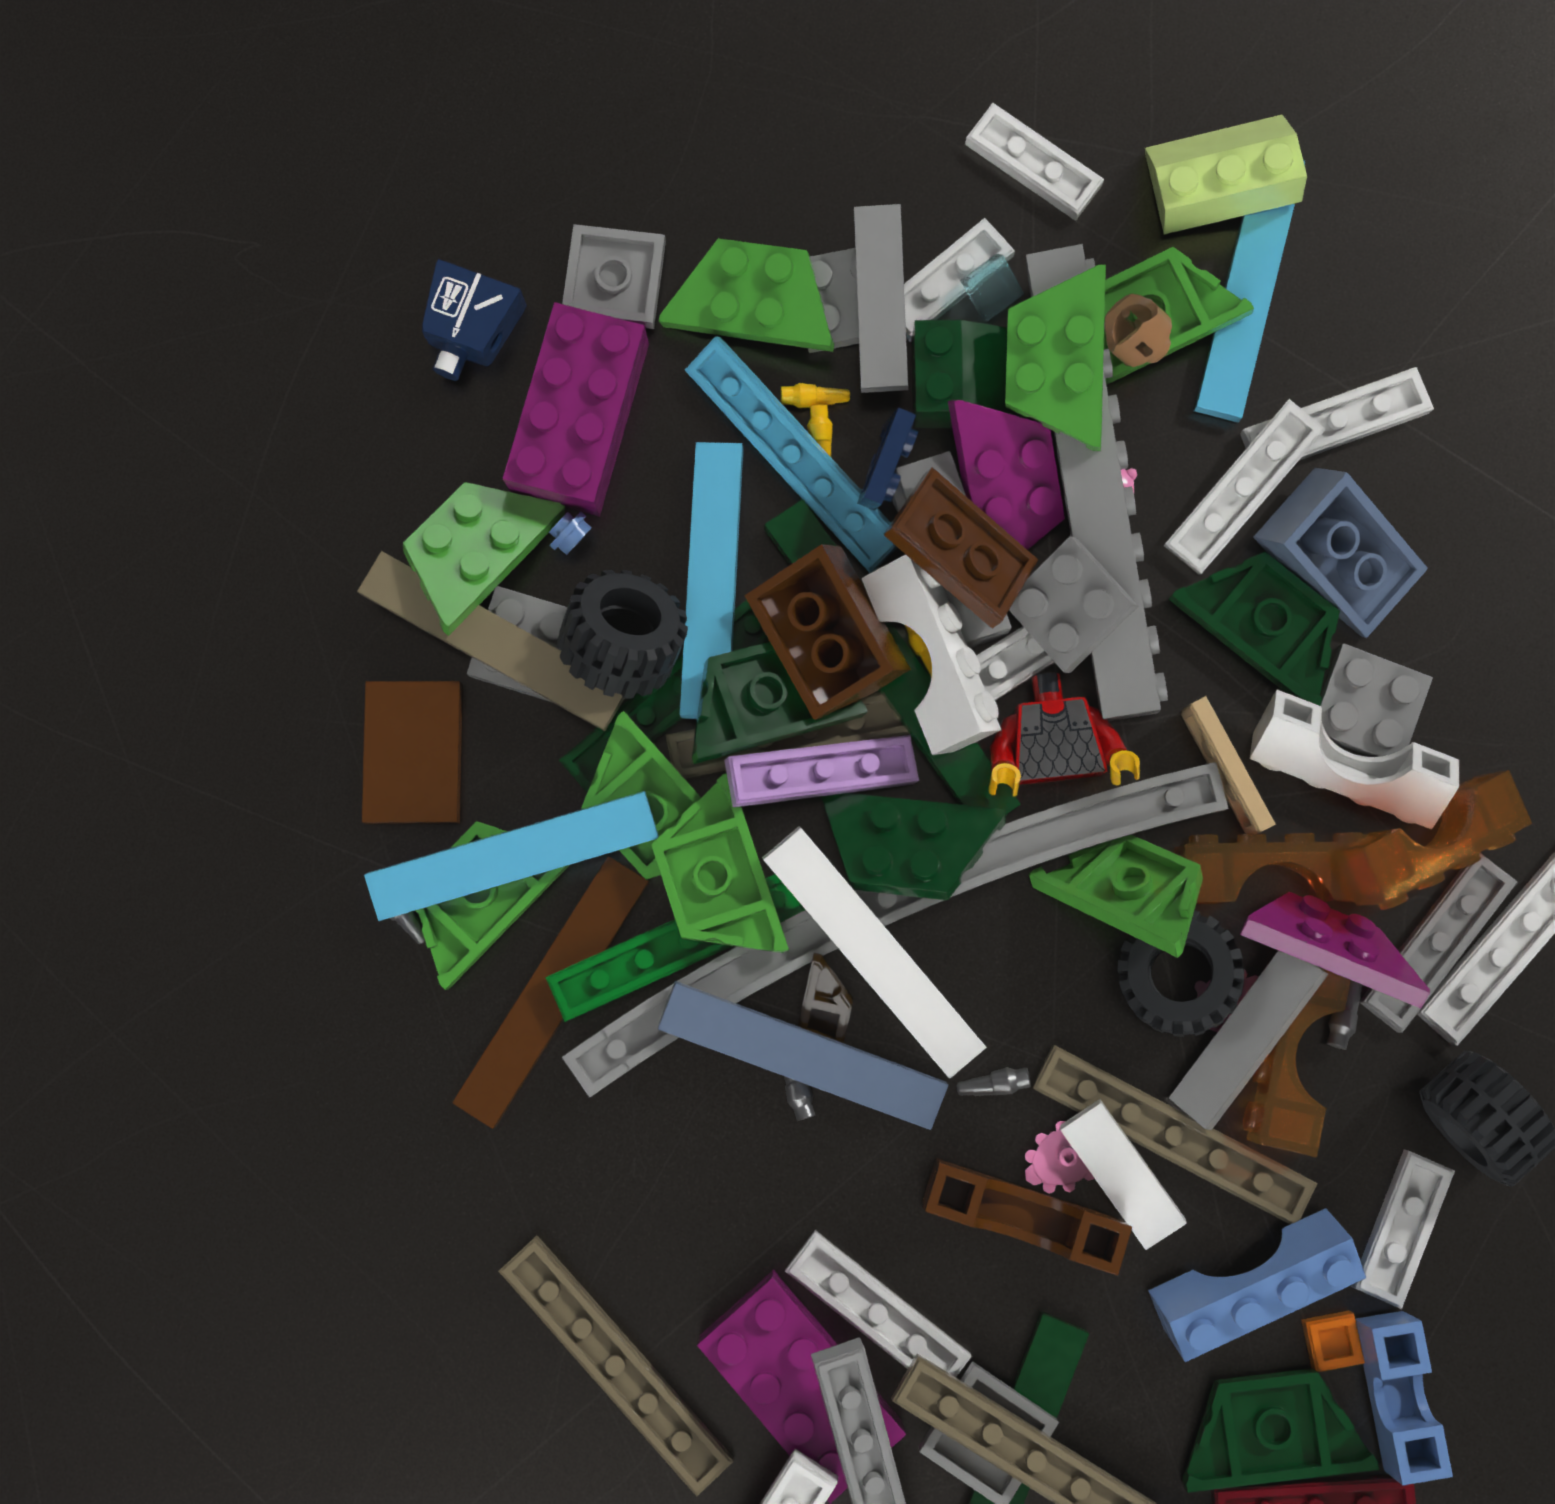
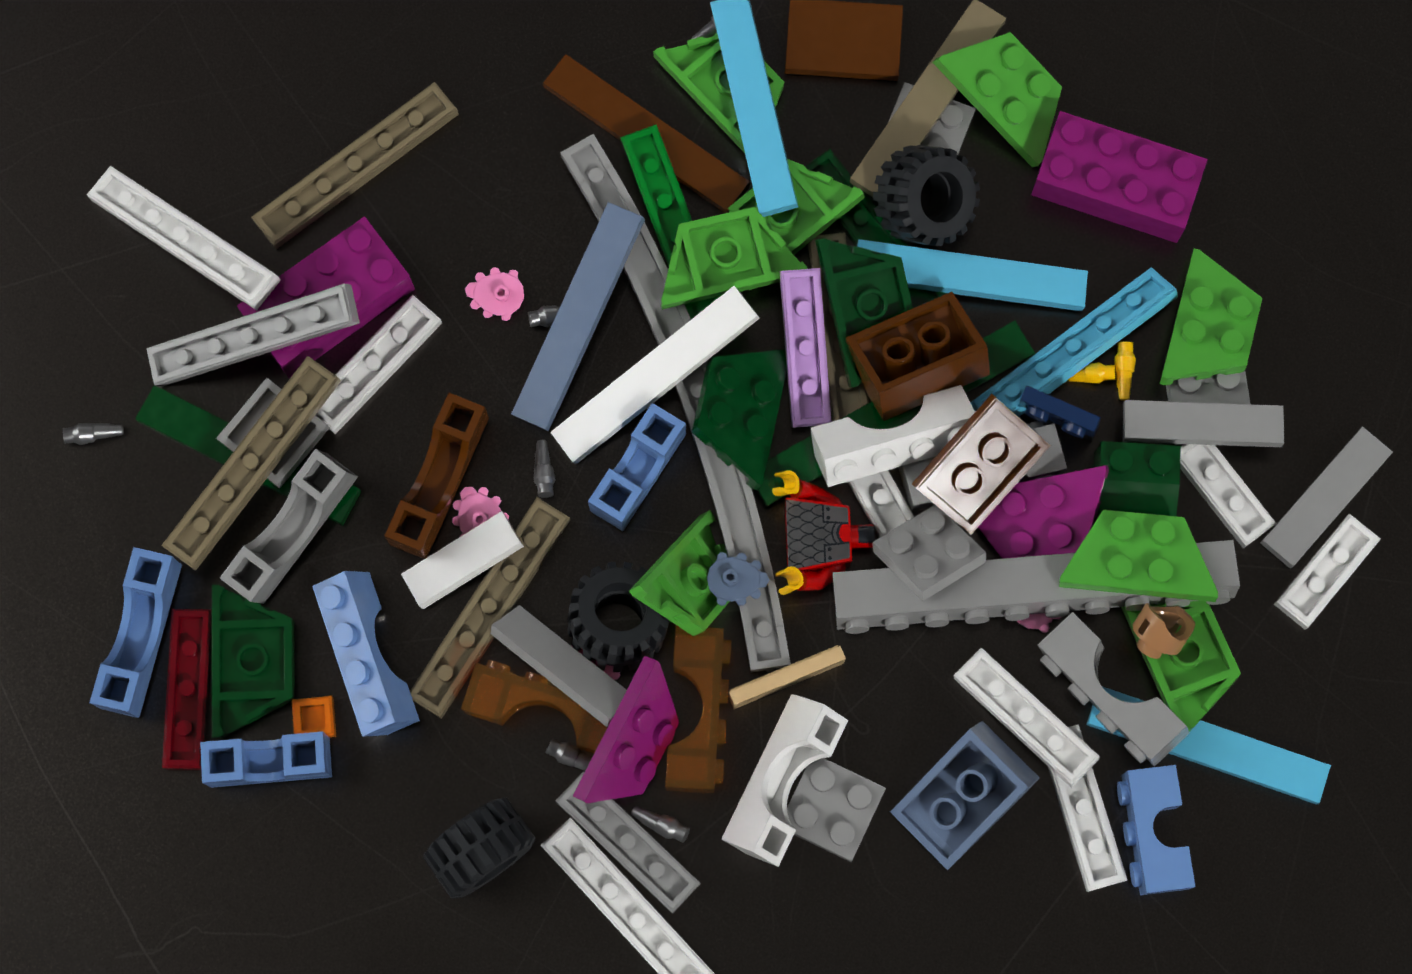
camera: 90 degrees right, 5 degrees down
dark blue torso [422,259,527,381] -> none
medium blue plate [549,512,592,555] -> none
light grey plate [562,224,666,329] -> none
dark brown tile [798,953,853,1043] -> none
clear light blue tile [960,254,1024,321] -> none
yellowish green slope [1145,115,1307,234] -> none
dark green wing [1169,552,1340,706] -> none
clear orange arch [1334,770,1532,910] -> none
white tile [1351,1150,1455,1309] -> none
none -> light grey arch [220,449,358,604]
none -> bright pink piece [465,267,524,321]
none -> medium blue arch [588,403,686,531]
none -> flat silver piece [631,806,690,843]
none -> sand blue piece [707,552,769,606]
none -> light grey arch [1038,612,1189,767]
none -> medium blue arch [1117,765,1195,895]
none -> light grey tile [1260,426,1393,569]

